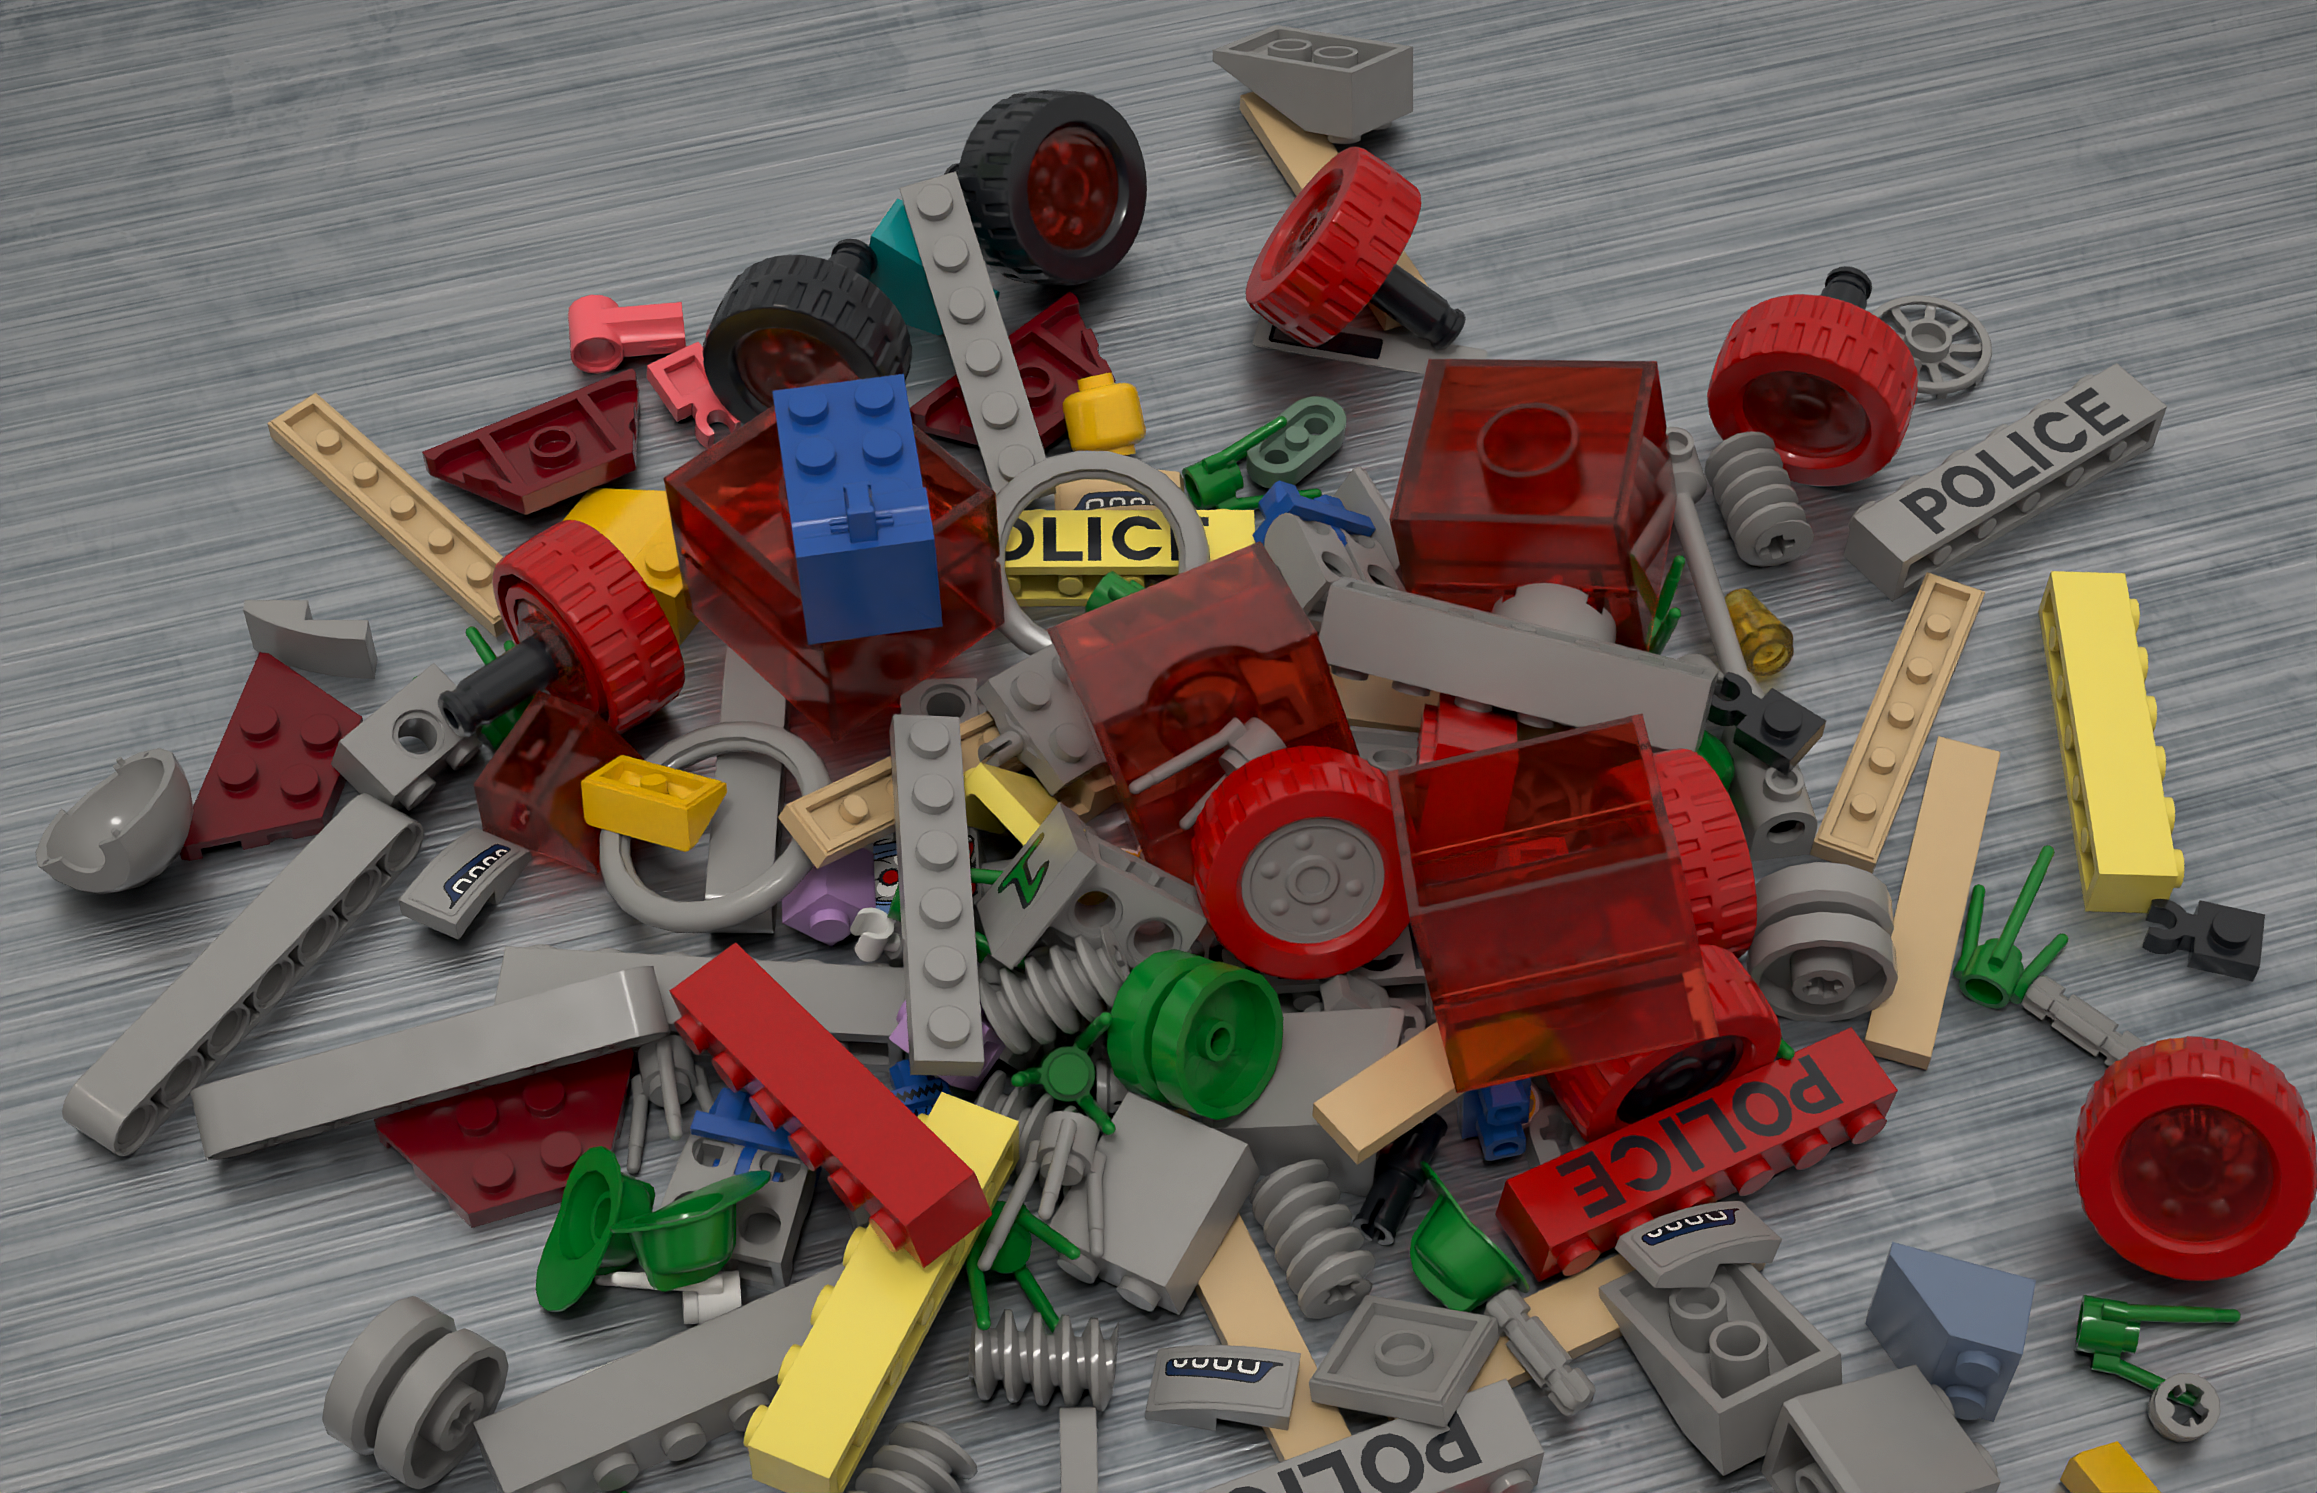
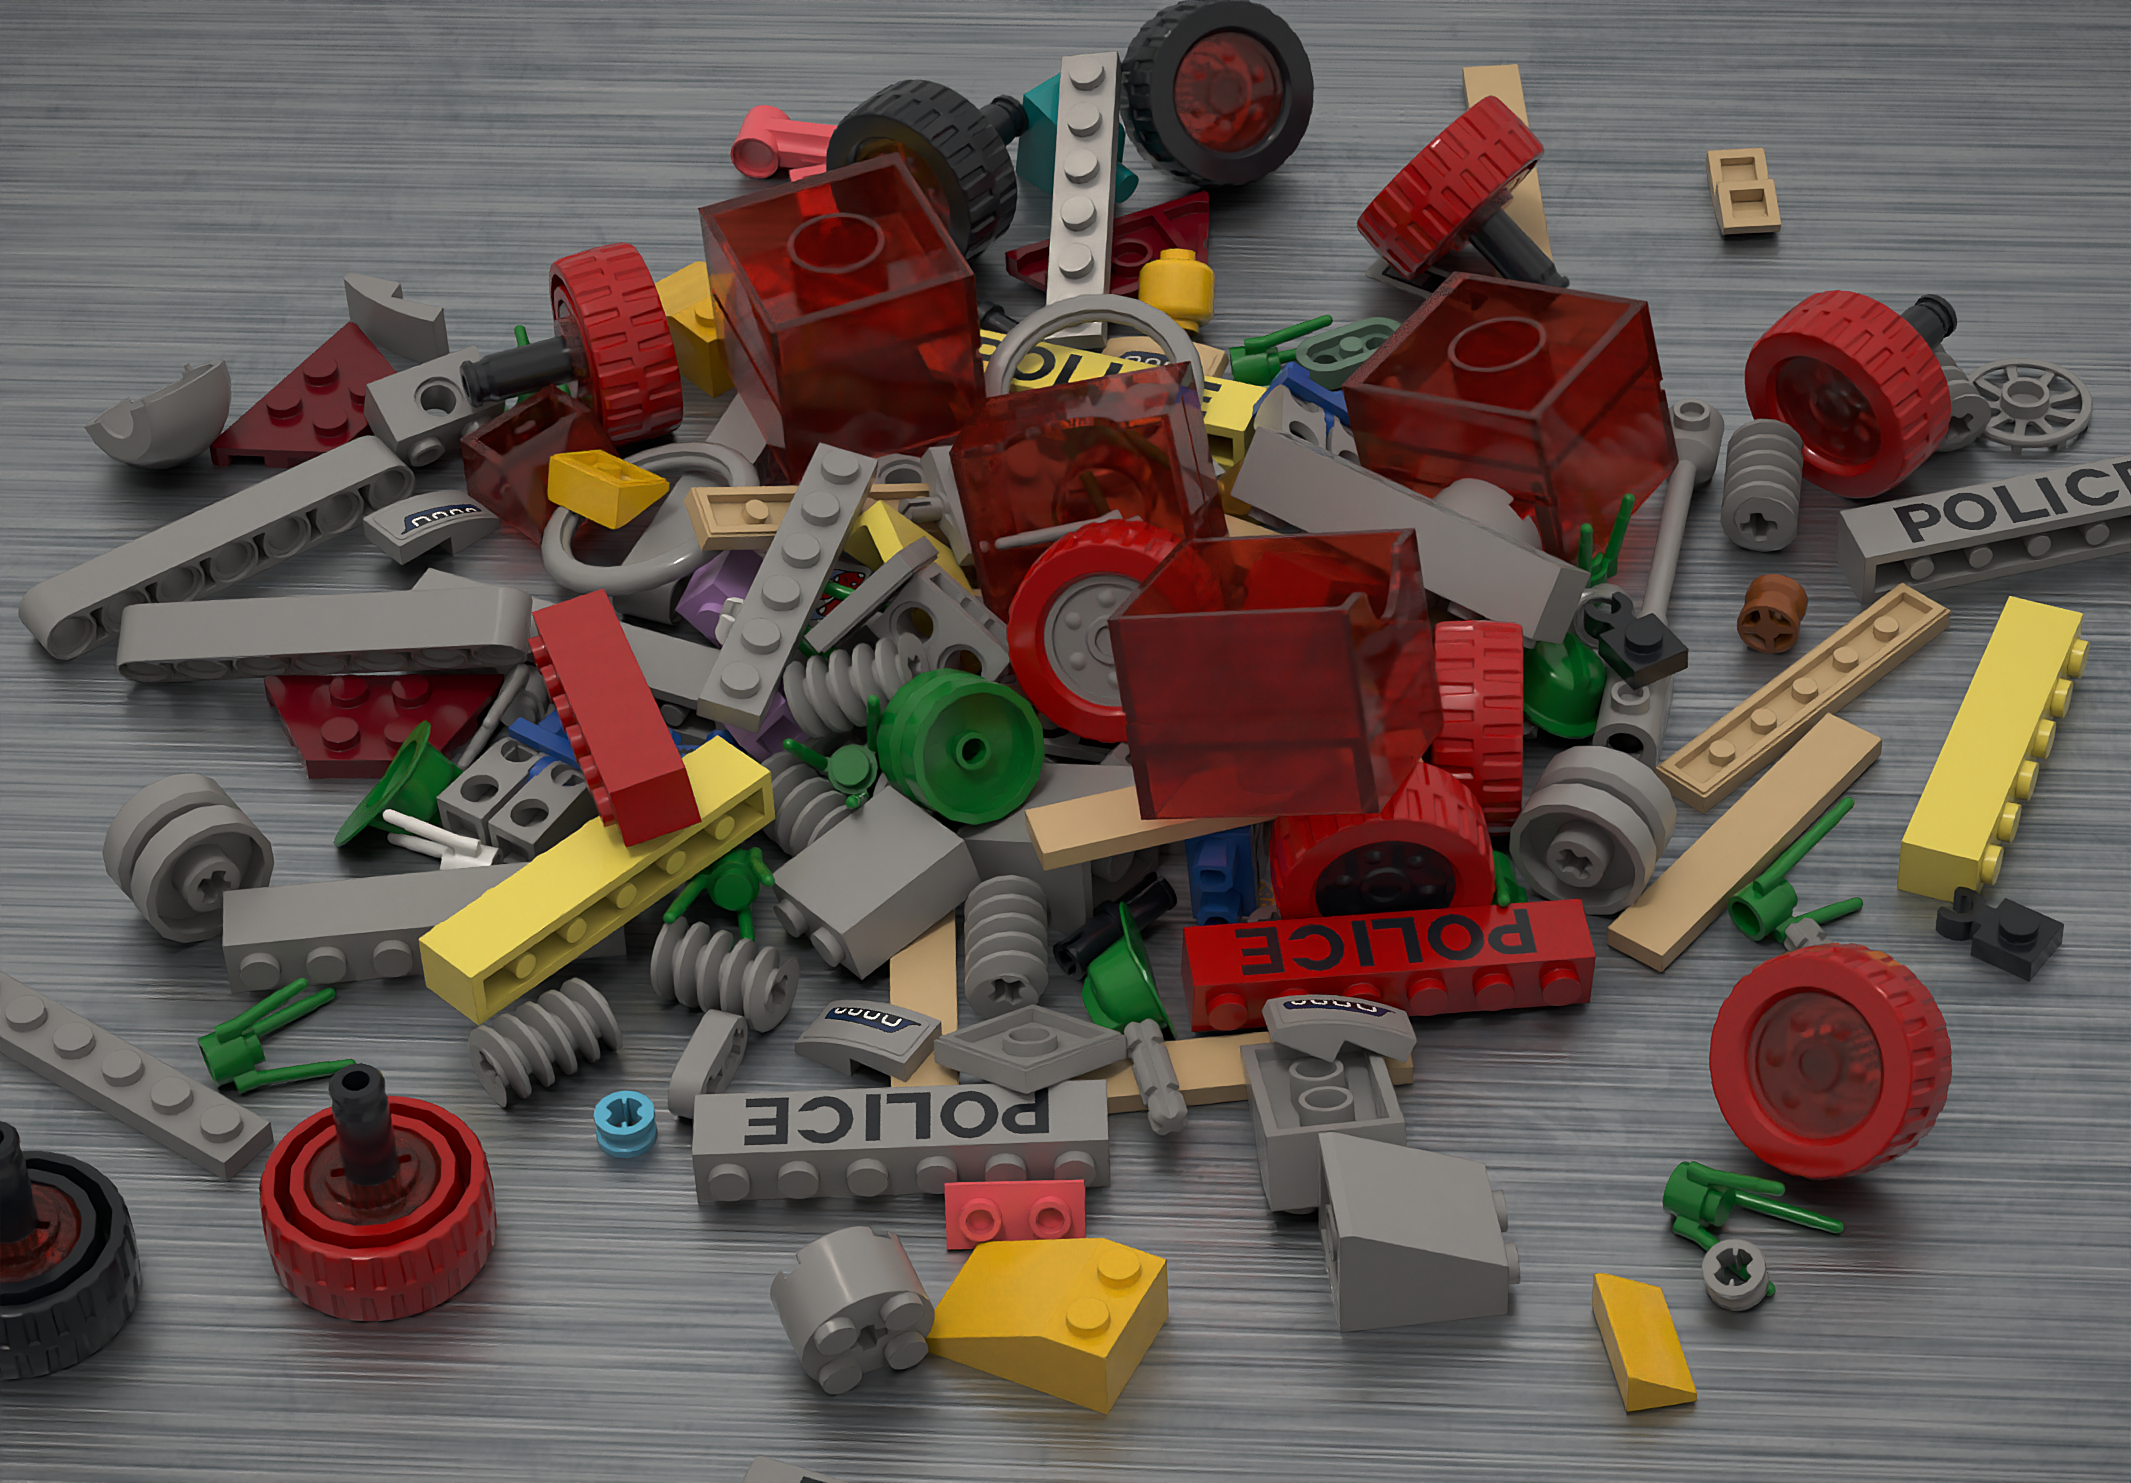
camera: 25 degrees right, 10 degrees down
tan tile [267,393,507,638] -> none
dark red wing [422,368,639,515] -> none
green piece [609,1170,772,1292] -> none
blue hinge [772,374,943,645] -> none
light grey plant [977,1111,1107,1271] -> none
light grey slope [1213,25,1413,144] -> none
clear yellow cone [1724,588,1794,677] -> none
sand blue slope [1865,1242,2036,1422] -> none
none -> tan slope [1705,147,1781,235]
none -> dark orange wheel [1737,574,1808,654]

